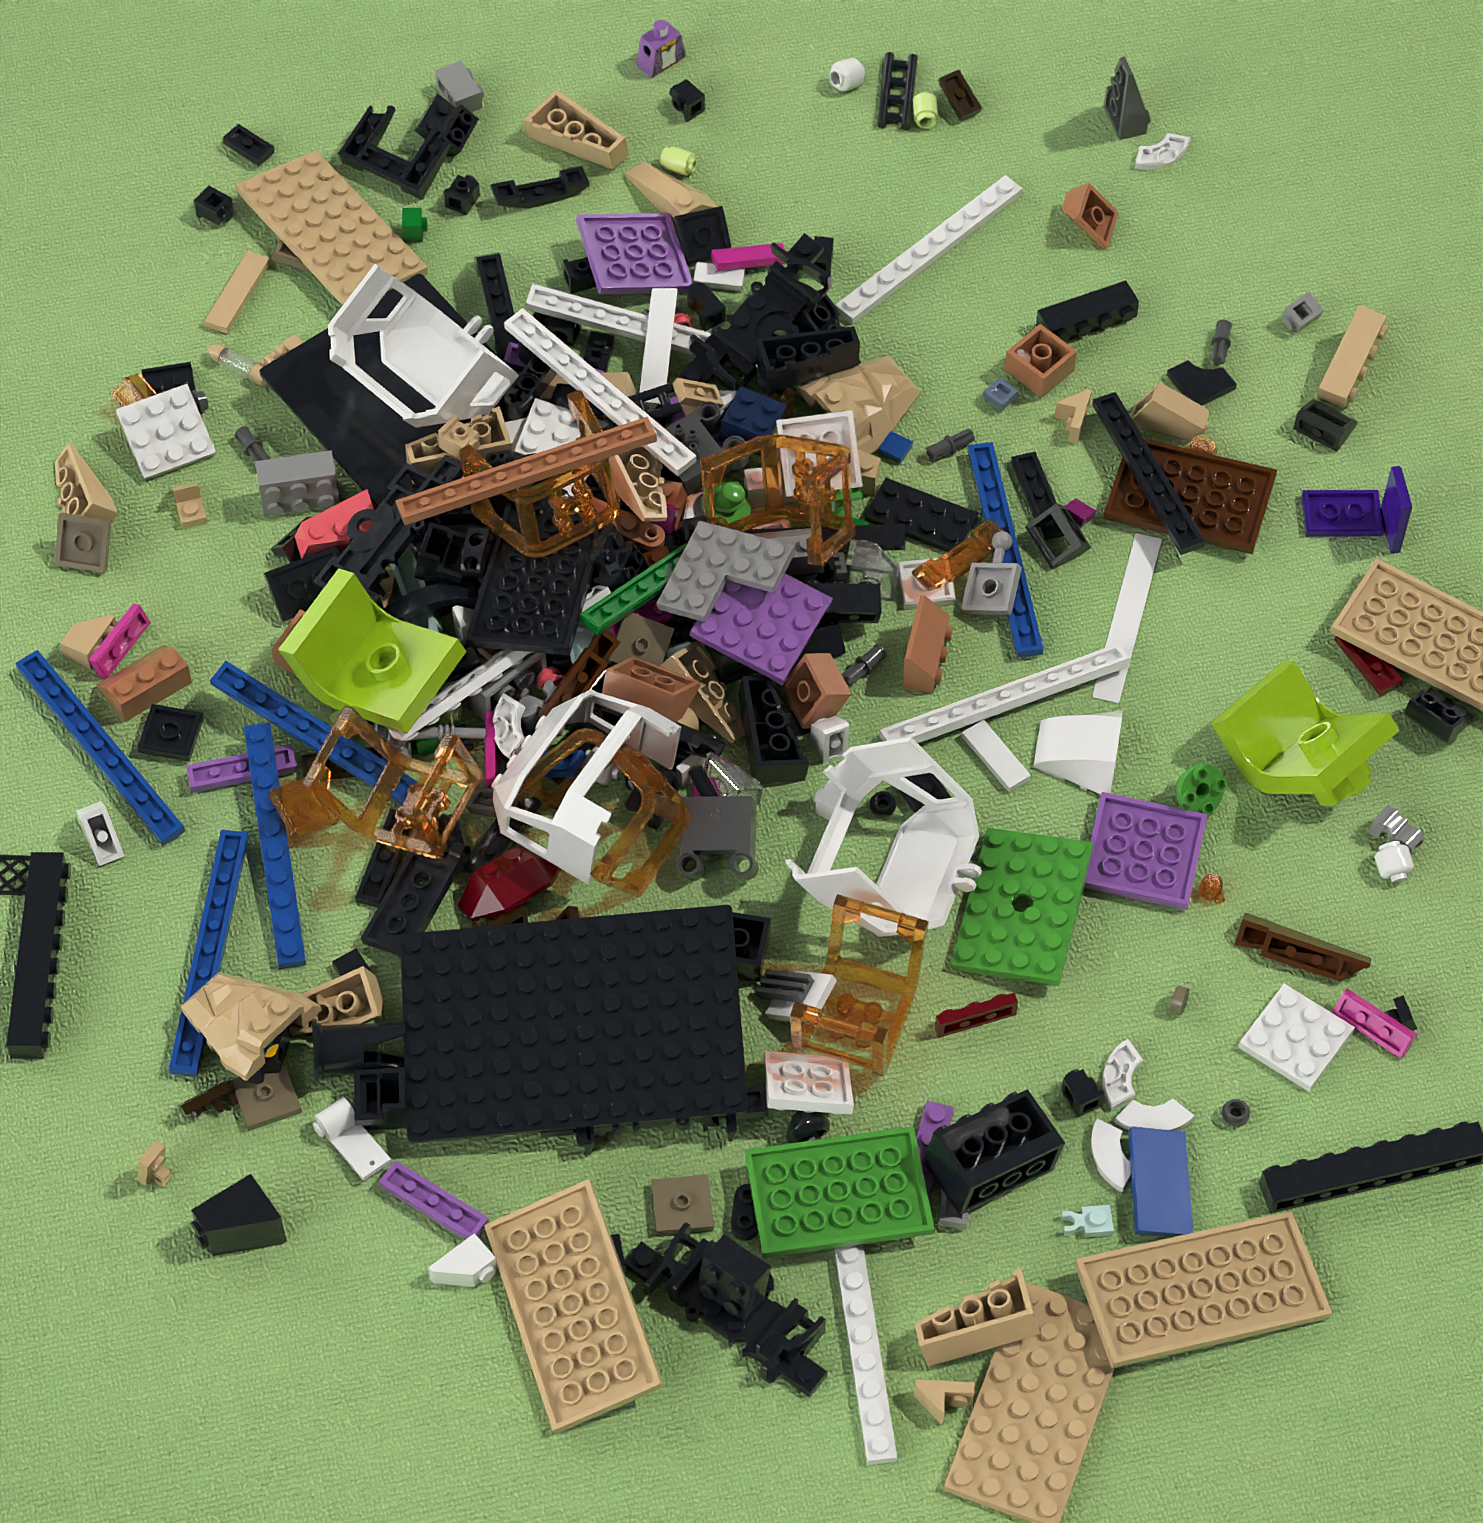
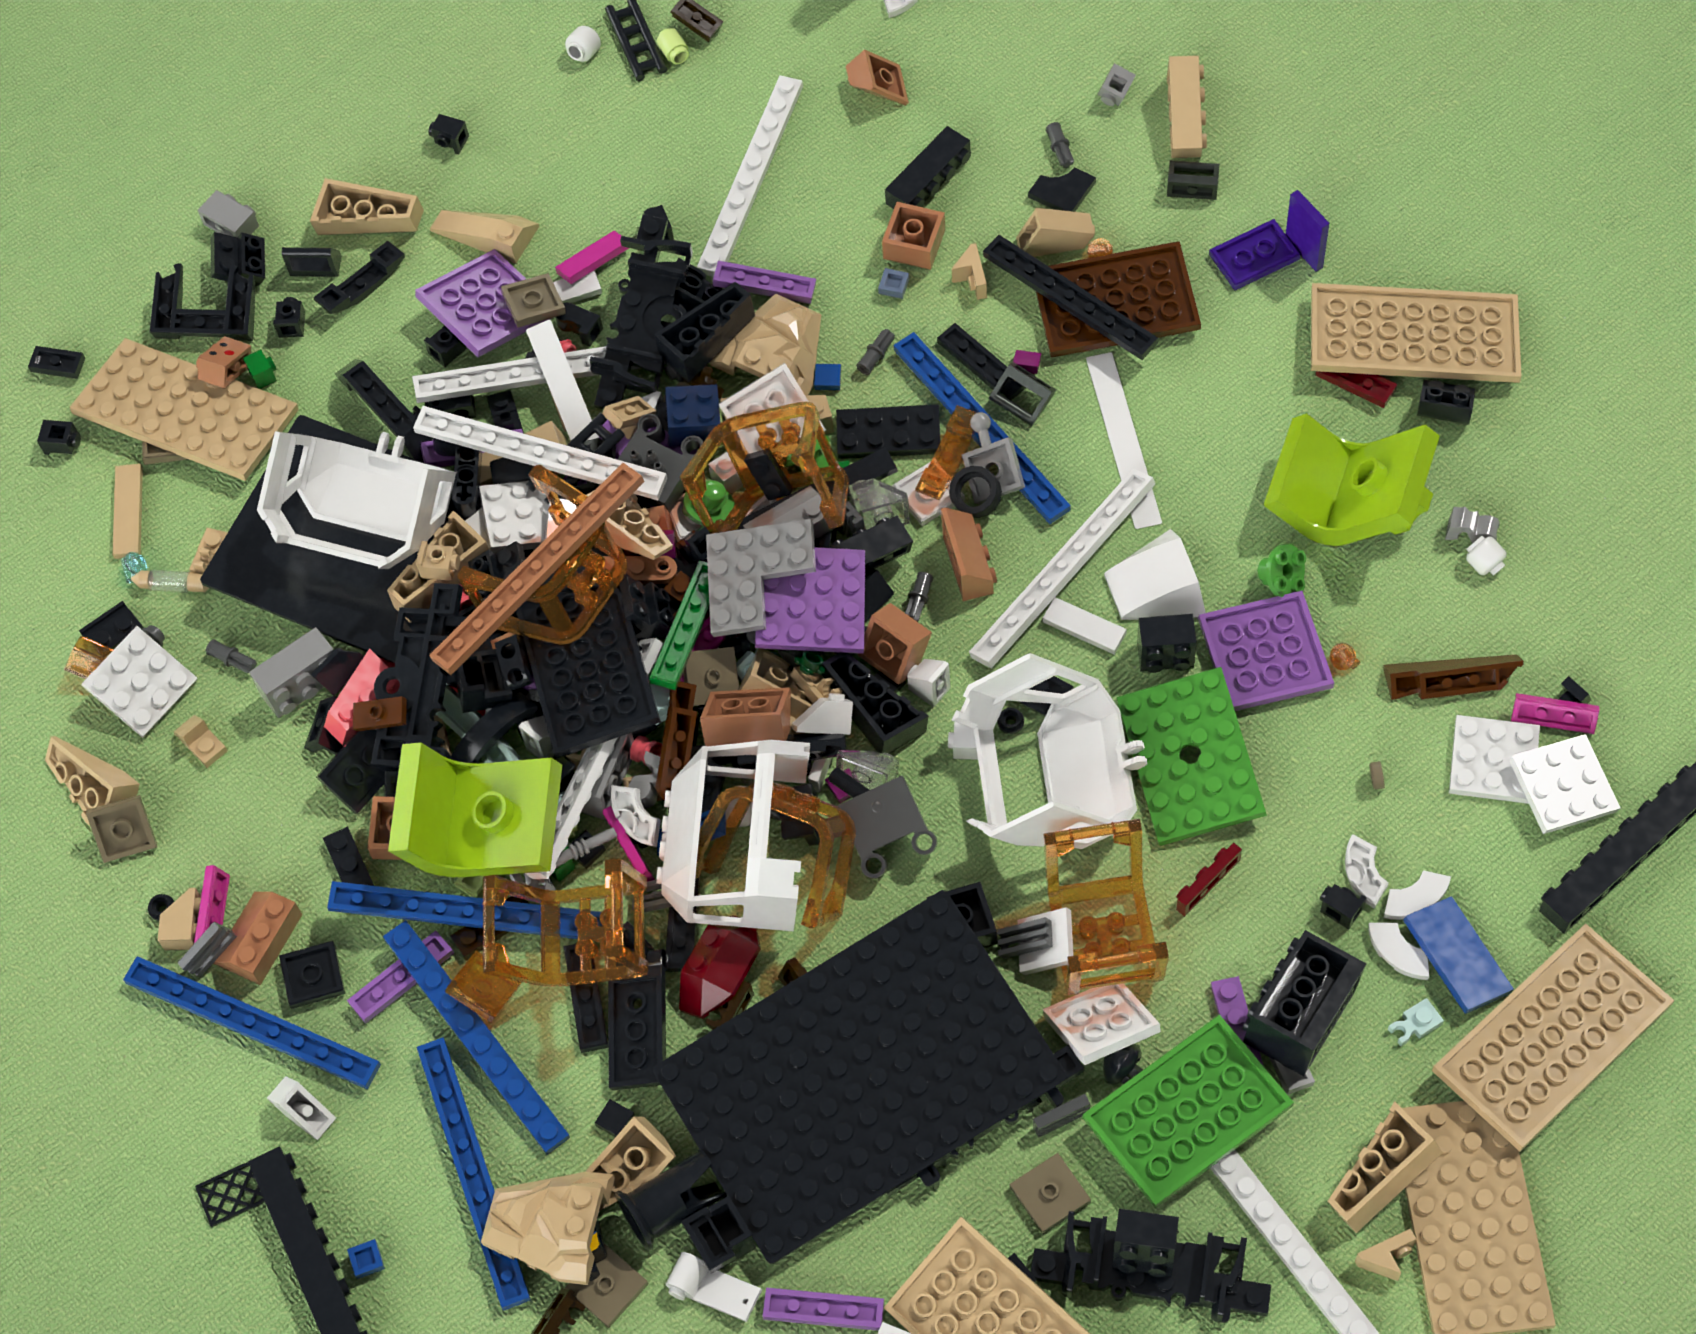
camera: 20 degrees left, 5 degrees up
medium lavender torso [637,20,686,78] -> none
yellowish green brick [660,146,698,176] -> none
black plate [674,206,732,264] -> none
black plate [731,1184,758,1241] -> none
dark grey plate [1221,1099,1250,1127] -> none
none -> clear light blue plate [121,552,147,584]
none -> black plate [148,894,175,921]
none -> dark grey tile [178,922,237,978]
none -> nougat brick [196,336,251,388]
none -> black tile [282,247,342,277]
none -> black slope [311,648,364,696]
none -> black plate [323,826,374,886]
none -> blue plate [347,1239,385,1279]
none -> reddish brown plate [353,696,407,732]
none -> dark tan plate [501,273,566,328]
none -> medium lavender plate [713,261,816,304]
none -> black plate [744,448,793,501]
none -> tan plate [789,666,842,704]
none -> white slope [791,693,853,735]
none -> dark green plate [794,651,825,675]
none -> black tyre [949,466,1002,518]
none -> dark grey tile [1033,1094,1090,1138]
none -> black brick [1137,614,1197,673]
none -> white plate [1509,734,1620,834]

